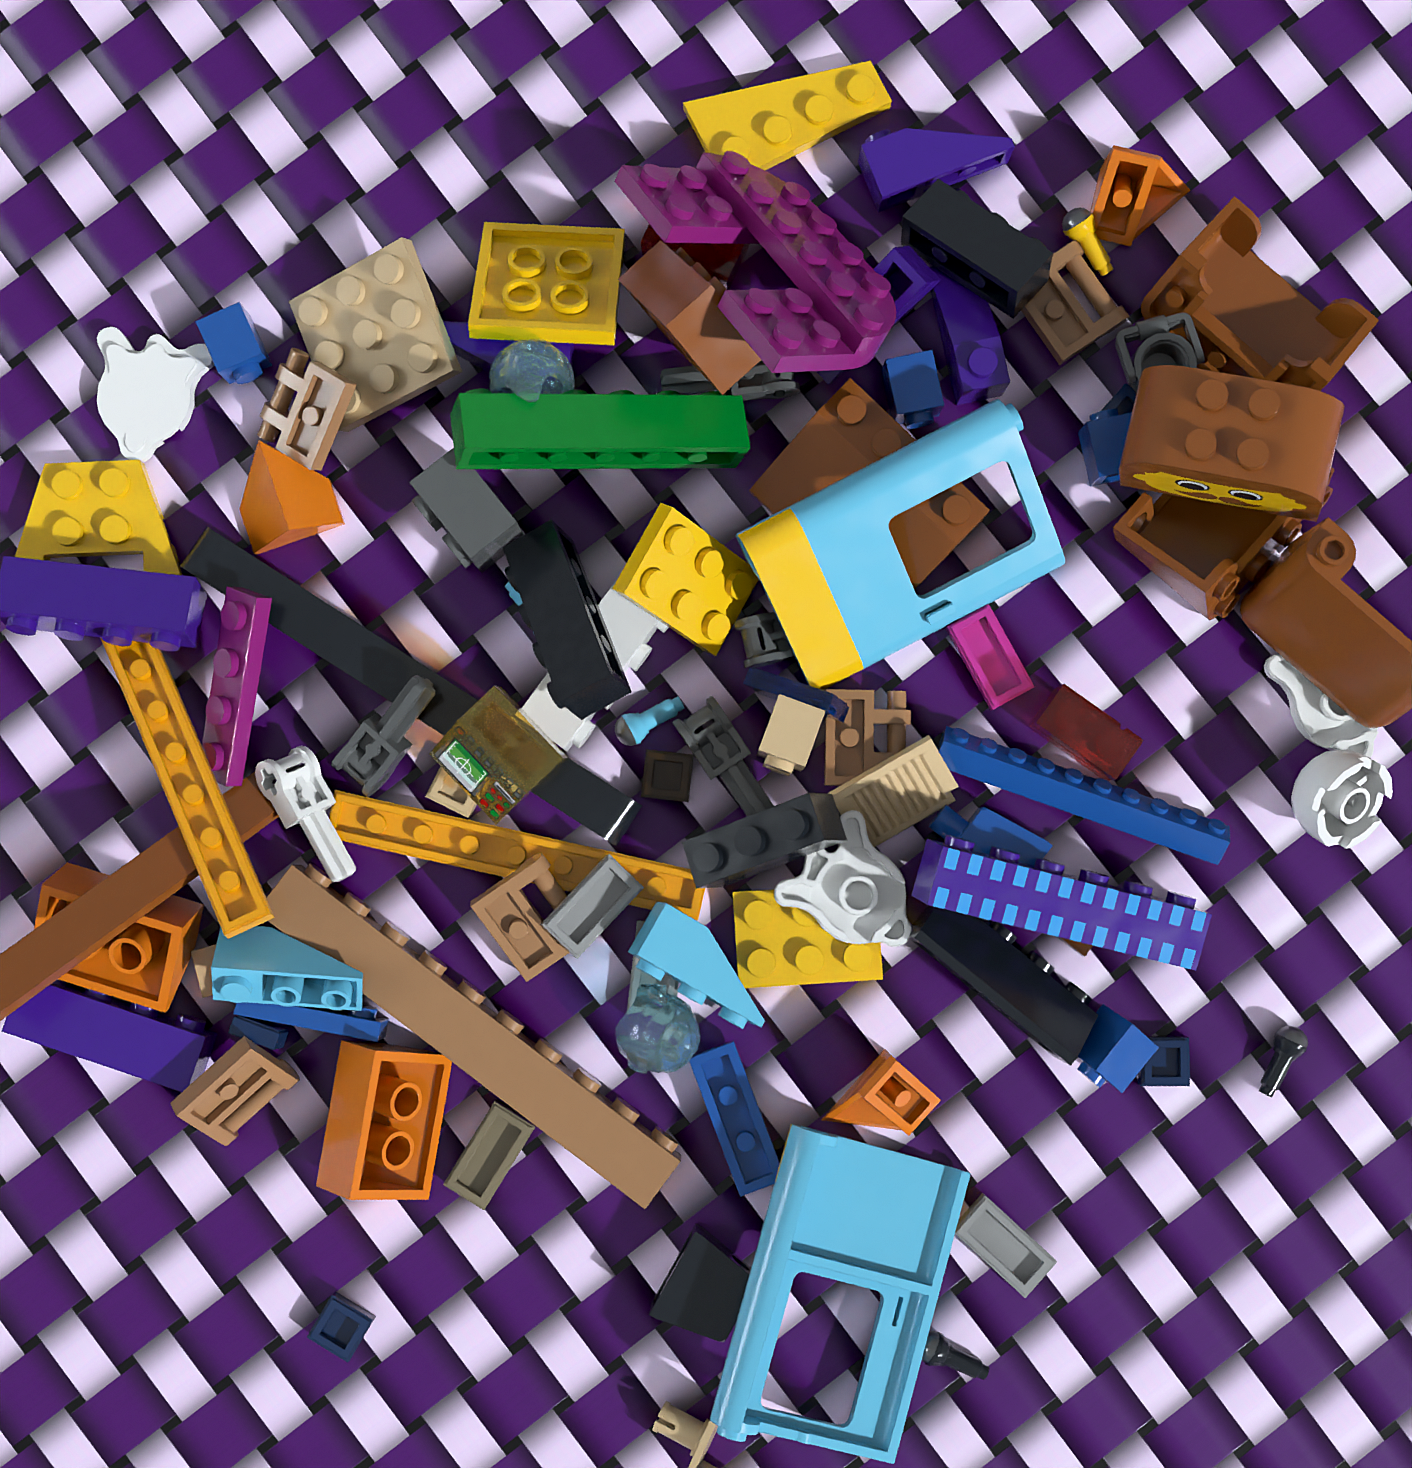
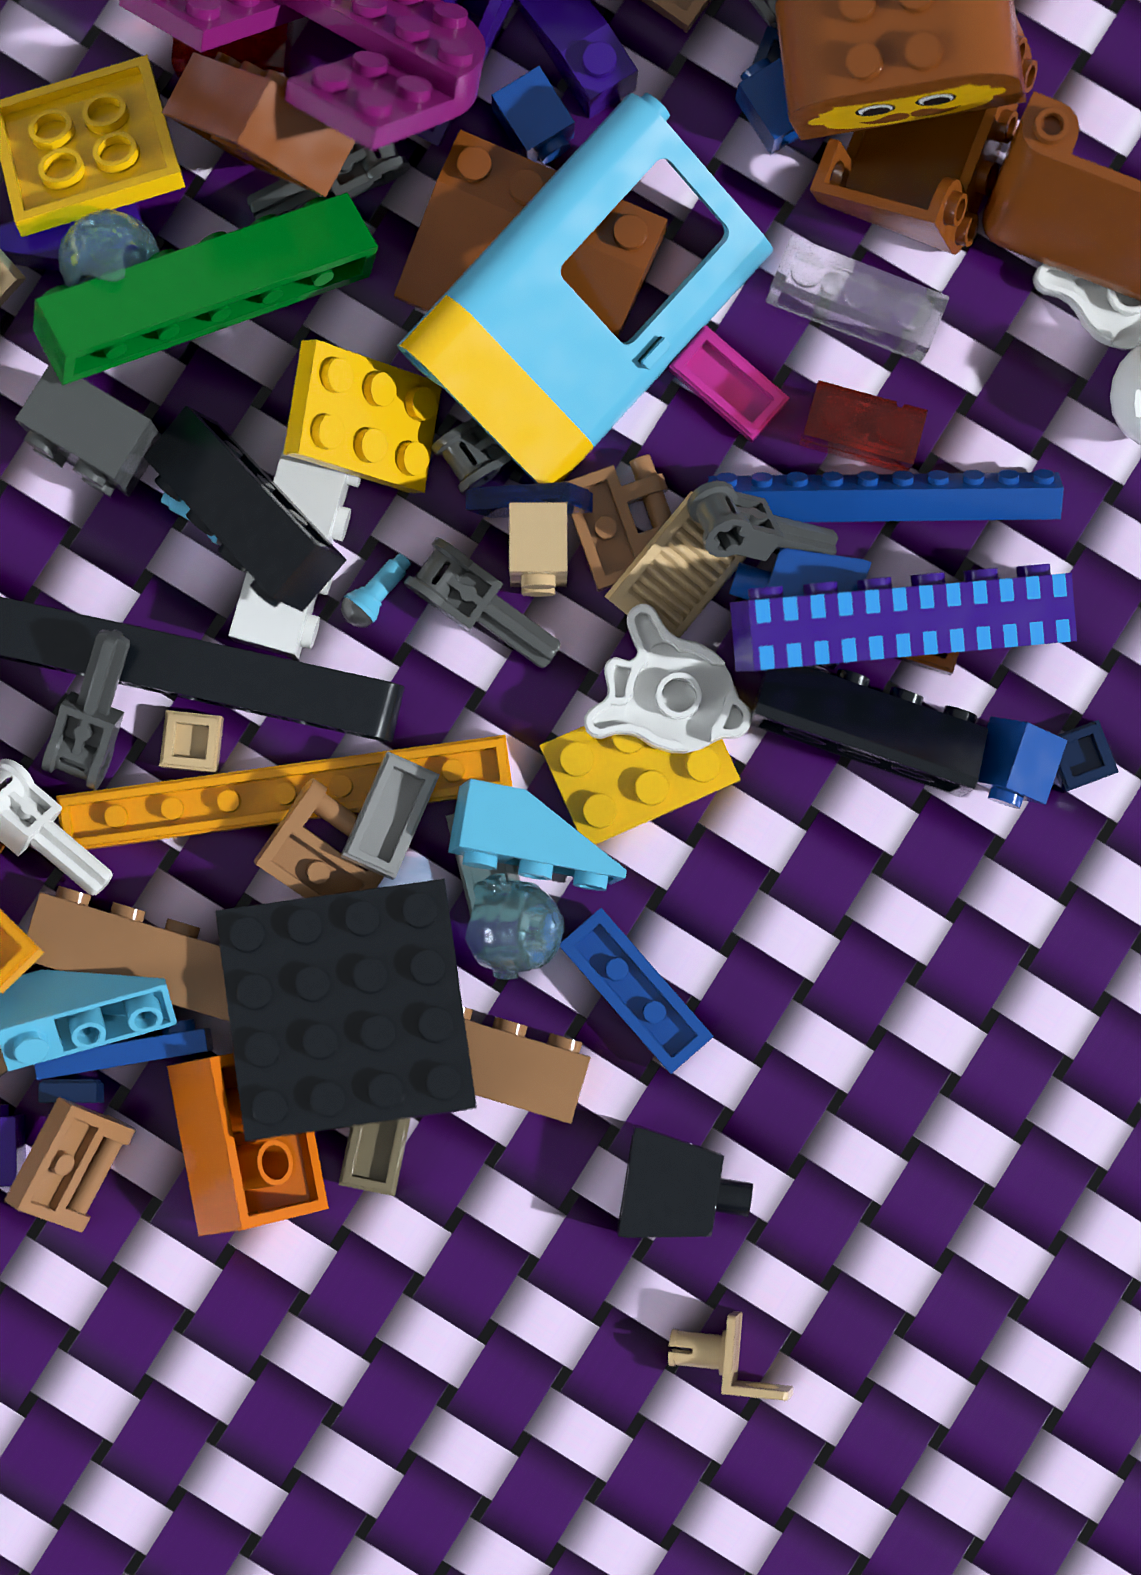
camera: 30 degrees left, 0 degrees up
dark blue tile [307,1291,376,1362] -> none
clear yellow slope [429,686,568,825] -> none
dark brown tile [641,749,694,803] -> none
black brick [682,793,847,889] -> none
medium azure piece [710,1124,971,1464] -> none
orange slope [821,1049,941,1136] -> none
black piece [922,1331,989,1380] -> none
light grey tile [955,1193,1057,1298] -> none
none -> black plate [215,879,477,1142]
none -> dark grey connector [687,481,838,561]
none -> clear brick [766,235,950,362]

